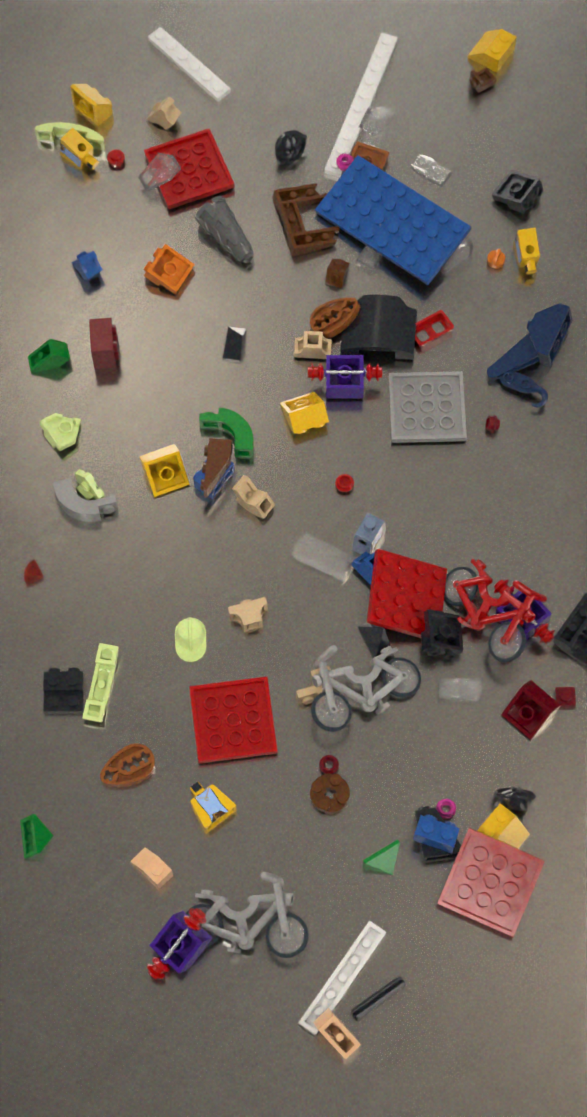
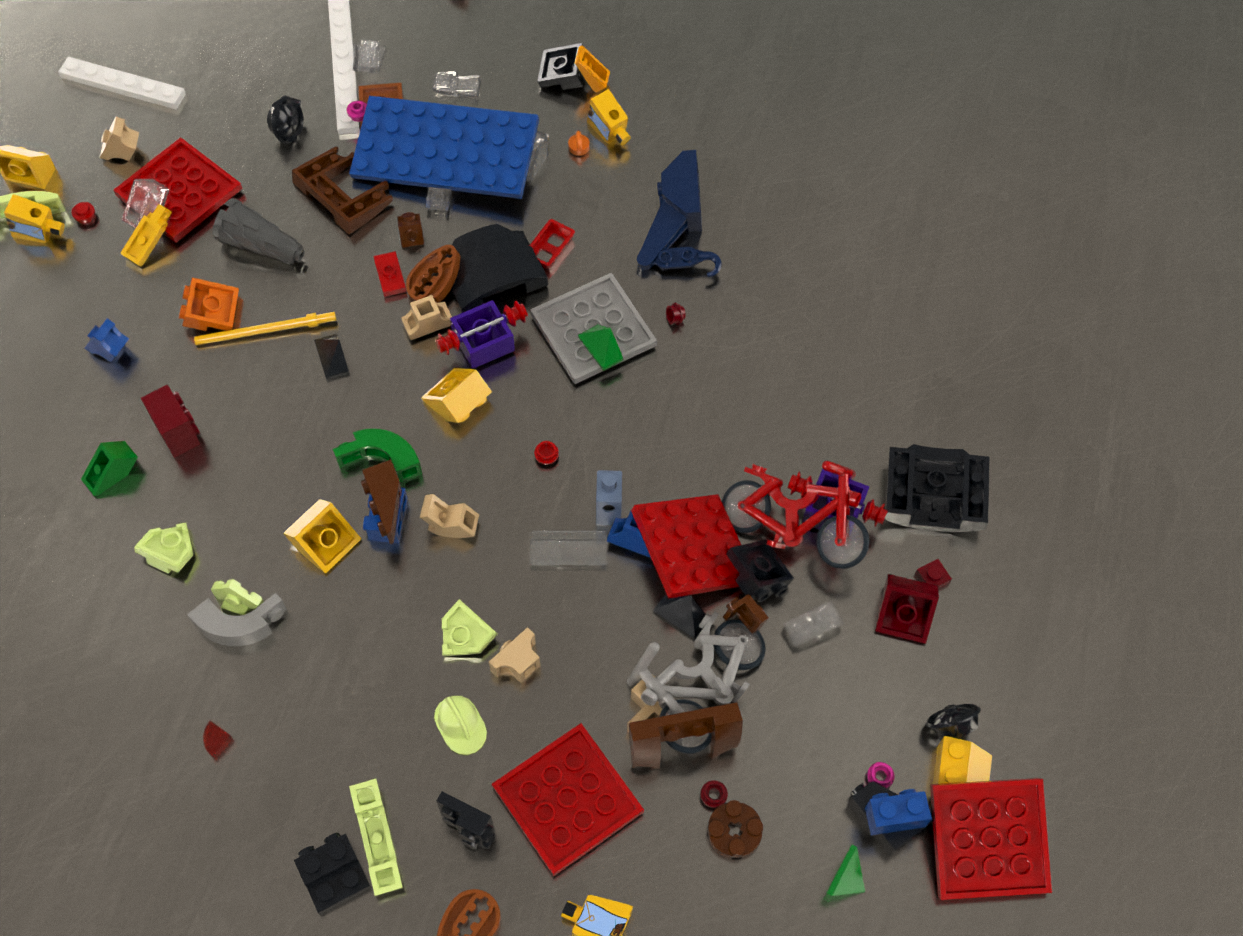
camera: 30 degrees left, 5 degrees down
none -> yellow hinge [121,204,172,267]
none -> yellow bar [194,312,337,346]
none -> red plate [373,251,407,297]
none -> black plate [436,791,496,850]
none -> yellowish green plate [442,599,498,656]
none -> light orange slope [575,45,610,93]
none -> green slope [578,324,623,371]
none -> reddish brown wedge [629,702,743,769]
none -> reddish brown bracket [723,594,769,634]

